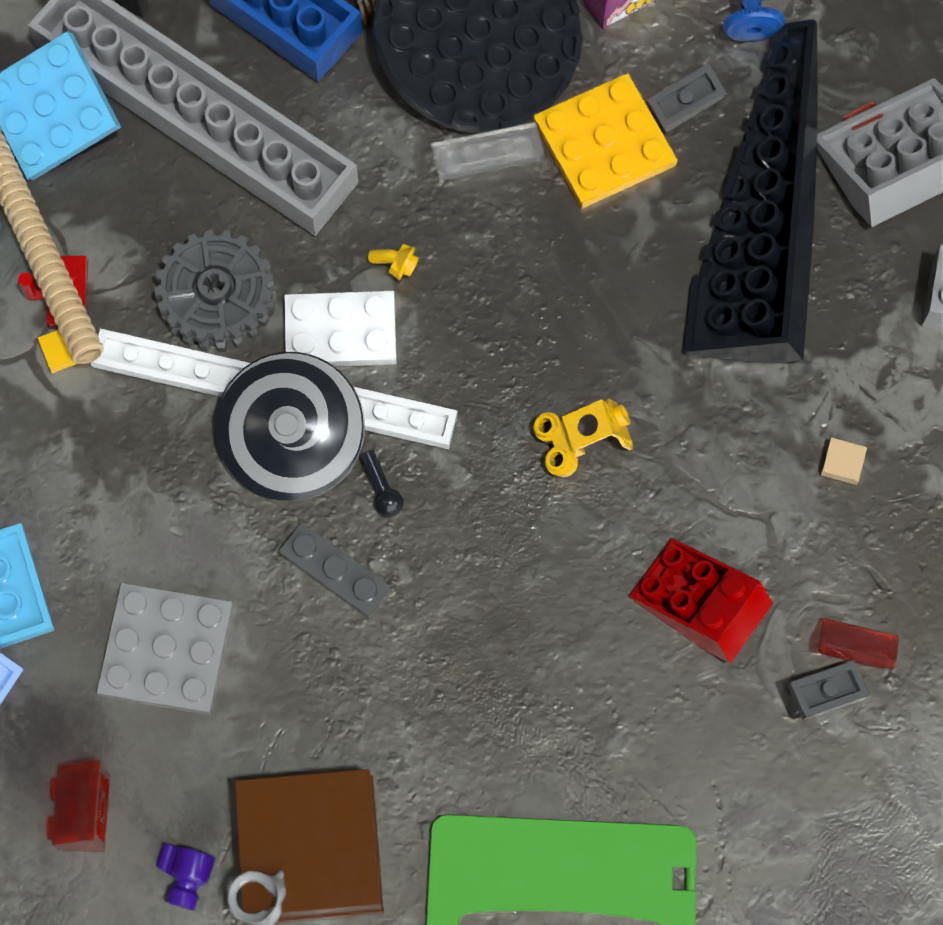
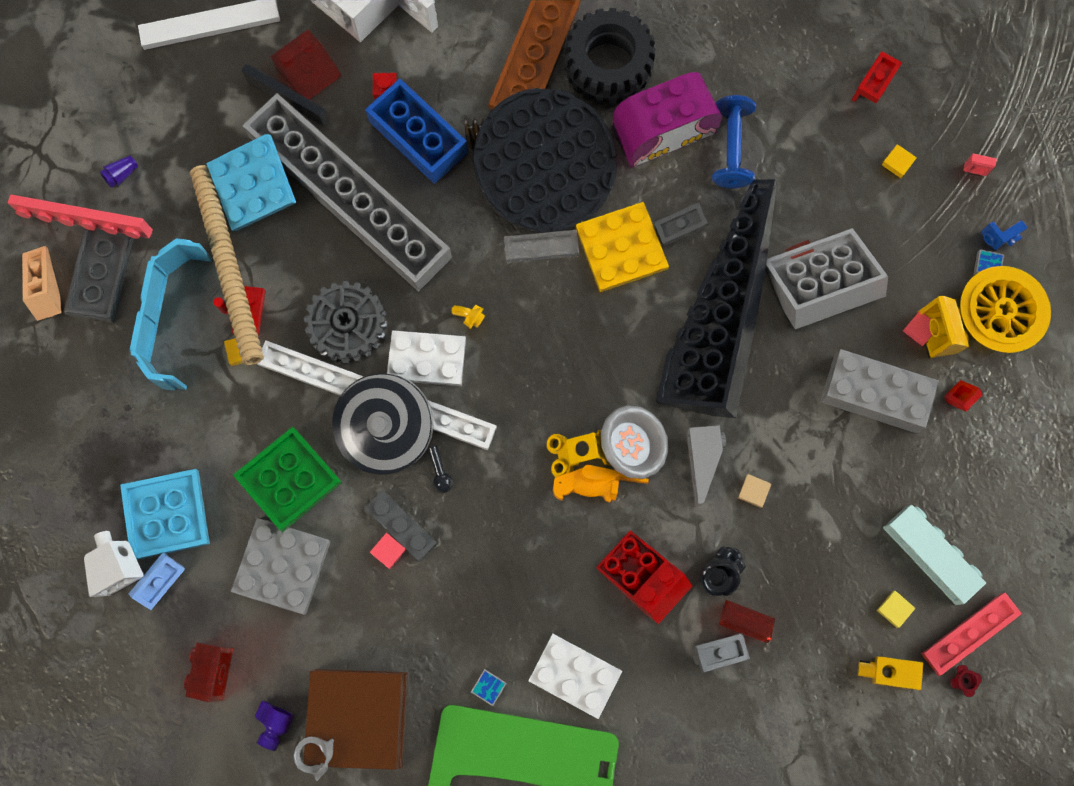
camera: 10 degrees right, 5 degrees up
none -> green plate [233,427,342,533]
none -> coral tile [370,533,407,569]
none -> tile [471,669,507,706]
none -> white plate [529,634,622,719]
none -> light orange animal [552,465,649,503]
none -> light grey piece [601,405,668,479]
none -> light grey slope [686,425,726,507]
none -> black hair [700,546,746,596]

